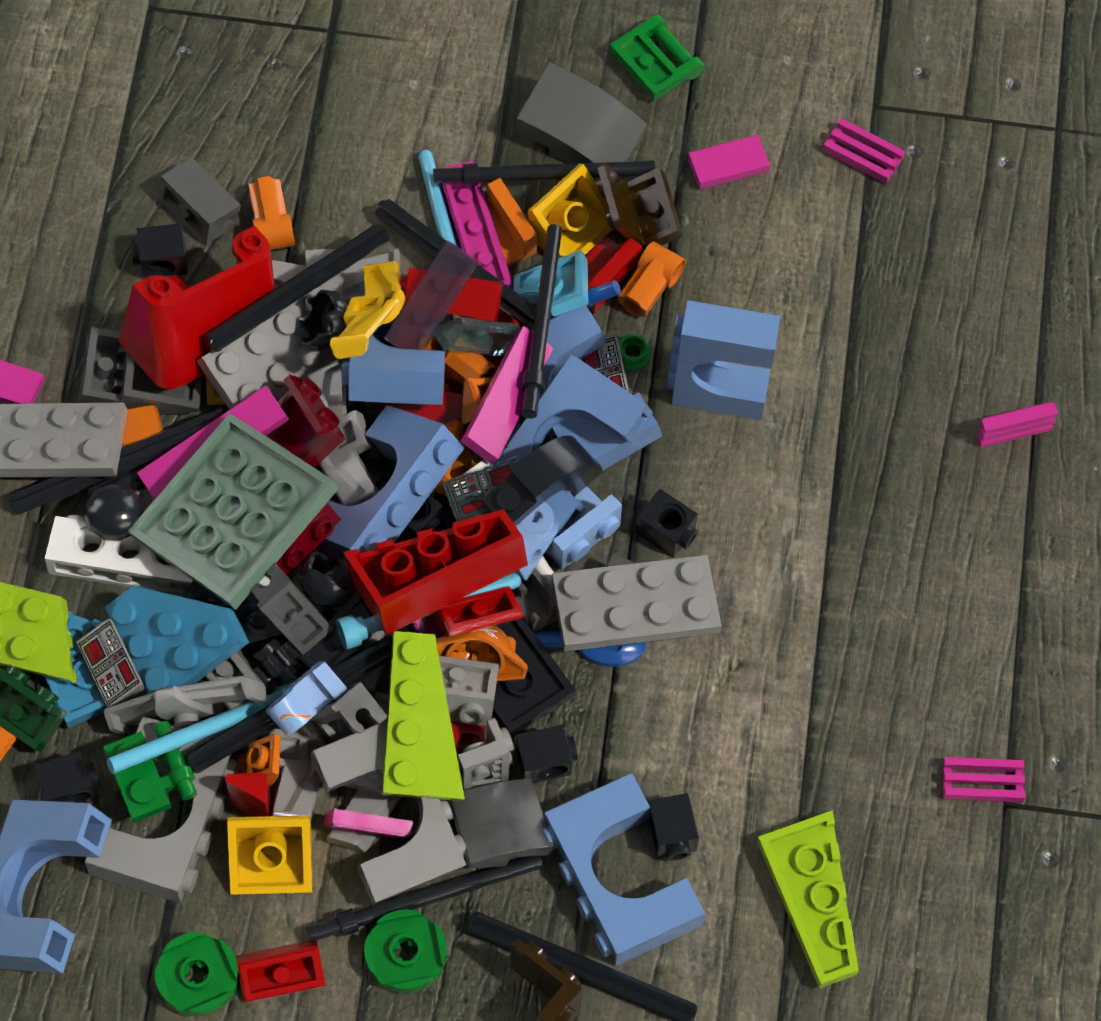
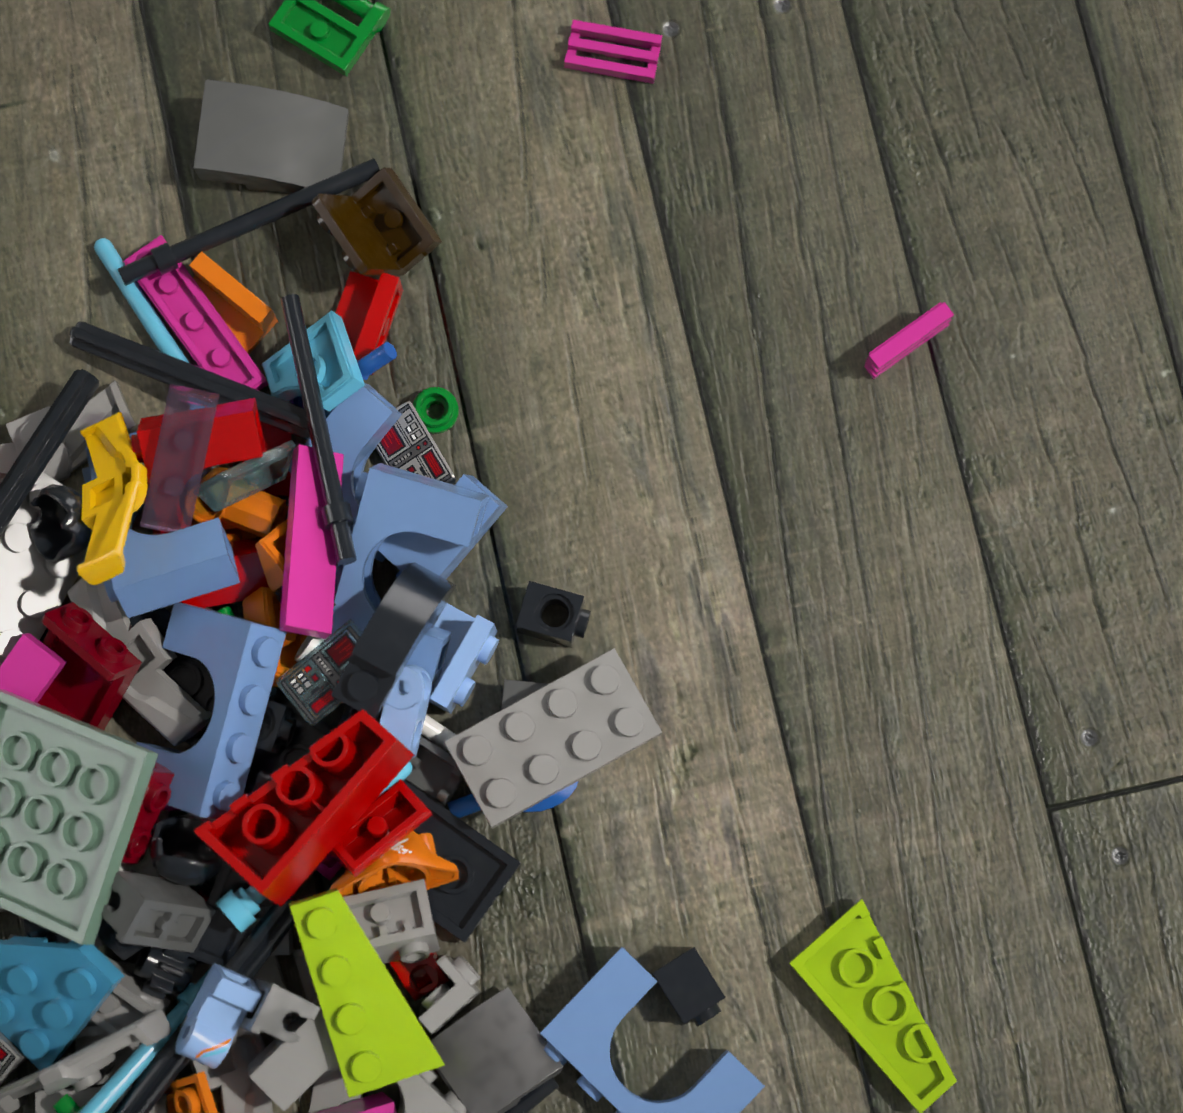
camera: 15 degrees left, 15 degrees up
black brick [515,725,578,783] -> none
yellow slope [528,164,613,258] -> none
orange piece [618,241,686,317] -> none
medium blue arch [666,300,781,420] -> none
dark pink tile [688,135,770,190] -> none
dark pink tile [943,757,1025,803] -> none

